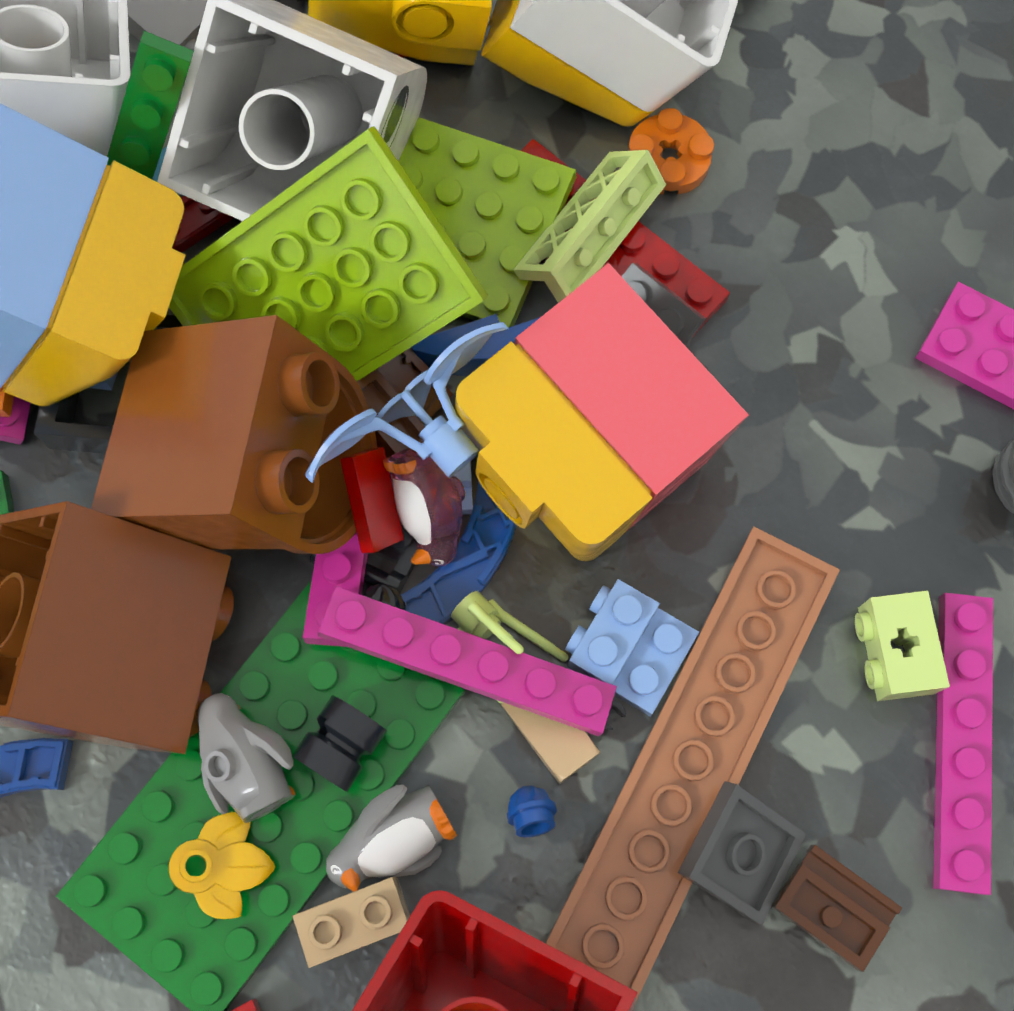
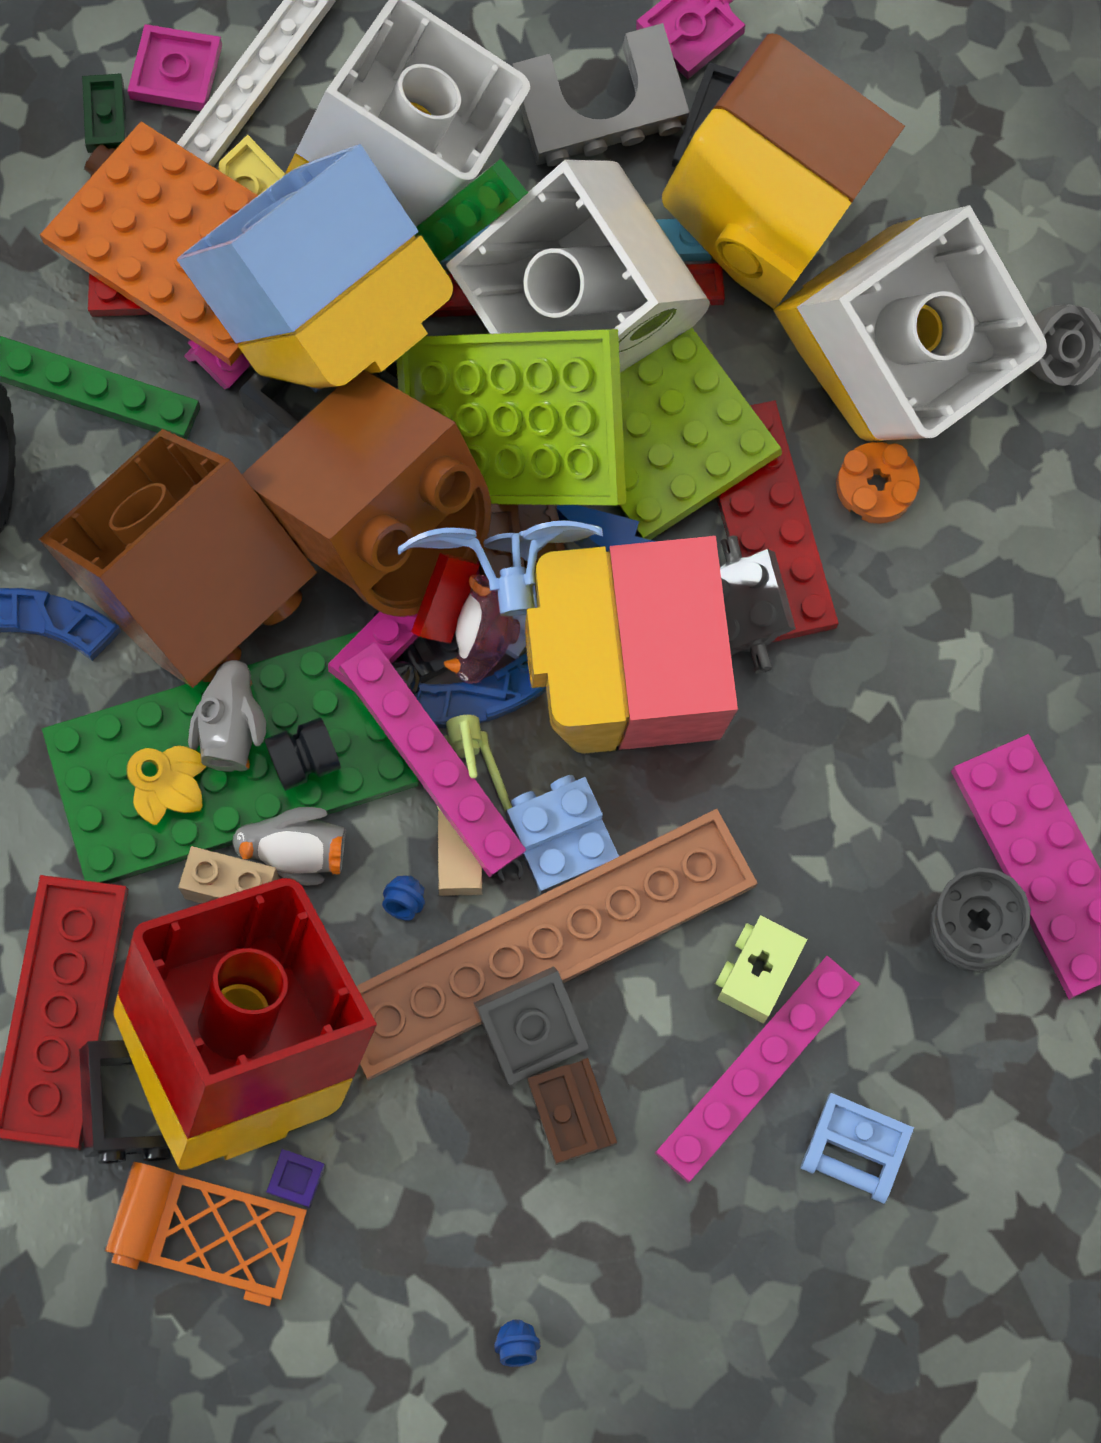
camera: 30 degrees right, 0 degrees up
yellowish green fence [513,150,666,303] -> none

